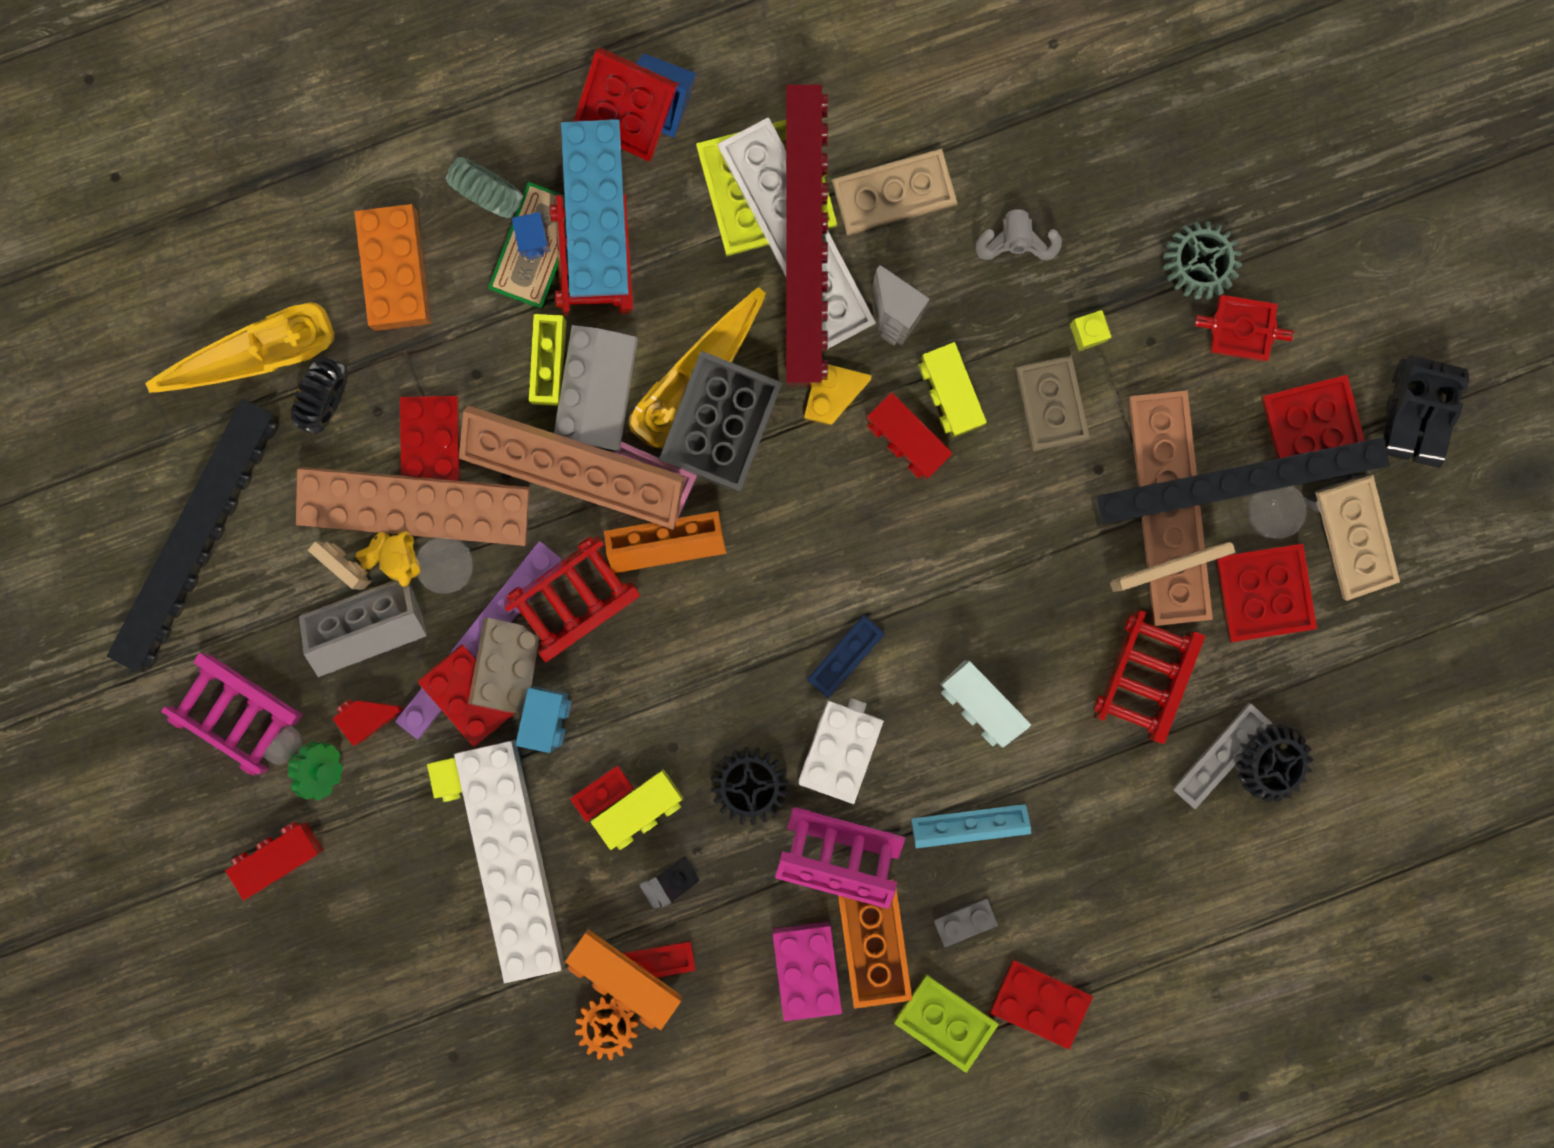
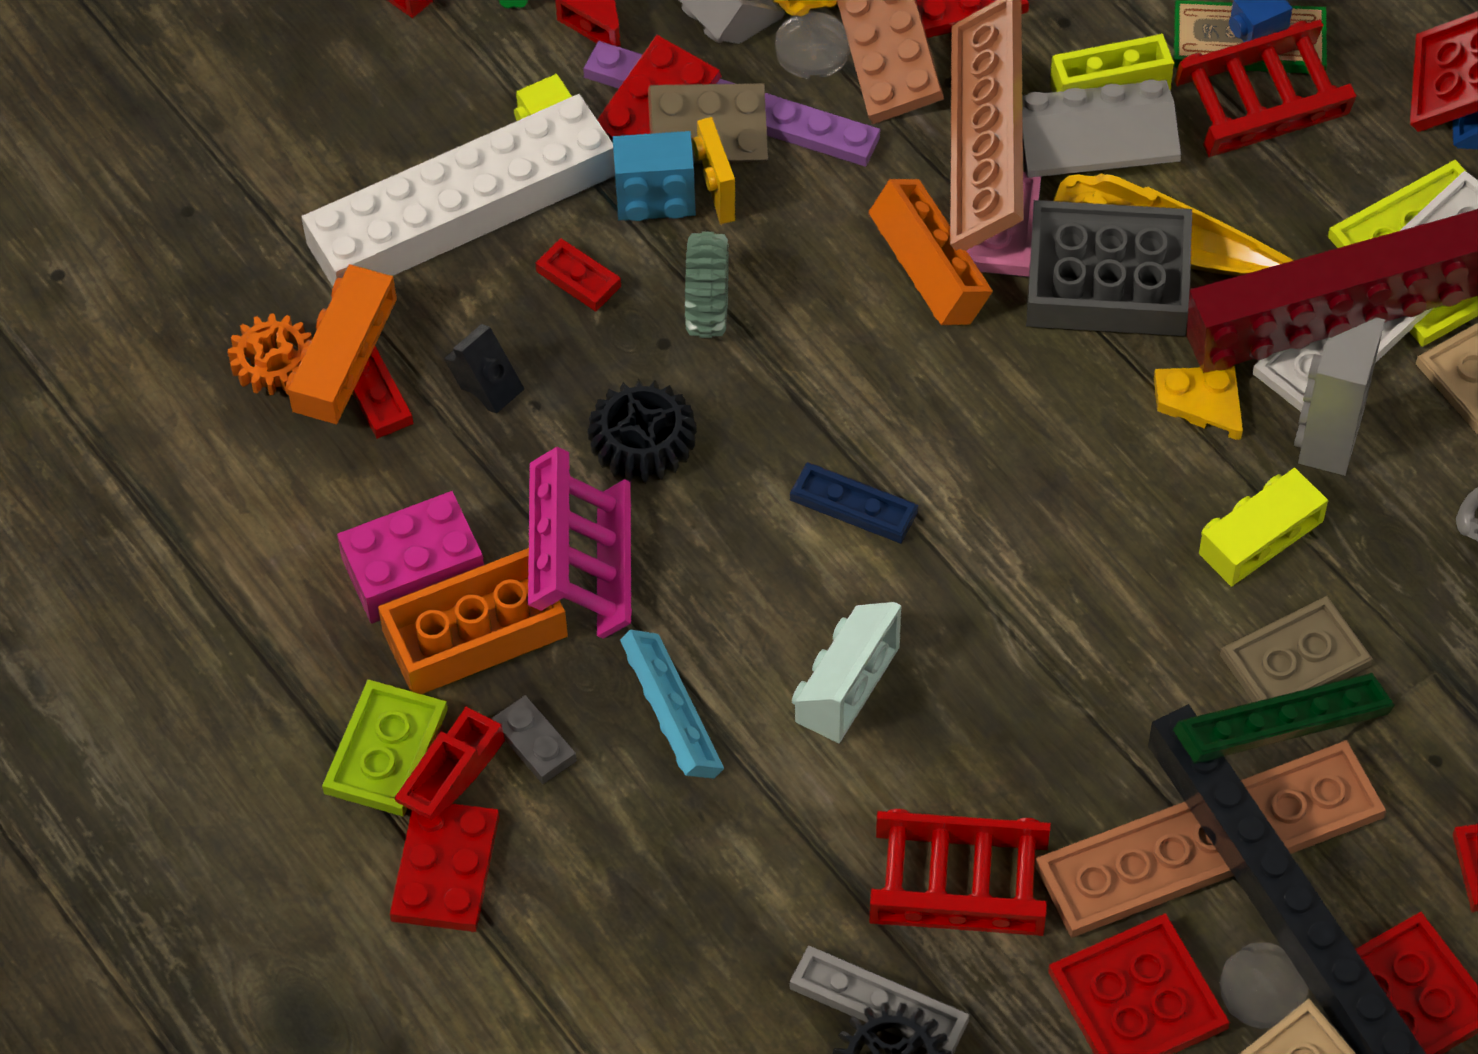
camera: 75 degrees right, 30 degrees down
red fence [504,535,641,663] -> none
dark azure plate [561,119,629,298] -> none
neon yellow brick [591,769,683,850] -> none
white torso [798,698,884,804] -> none
red brick [866,392,953,480] -> none
neon yellow brick [1070,310,1111,351] -> none
tan tile [1110,542,1236,592] -> none
none -> red slope [394,707,505,820]
none -> sand green gear [685,231,729,338]
none -> yellow wing [692,117,735,225]
none -> dark green tile [1173,673,1395,764]

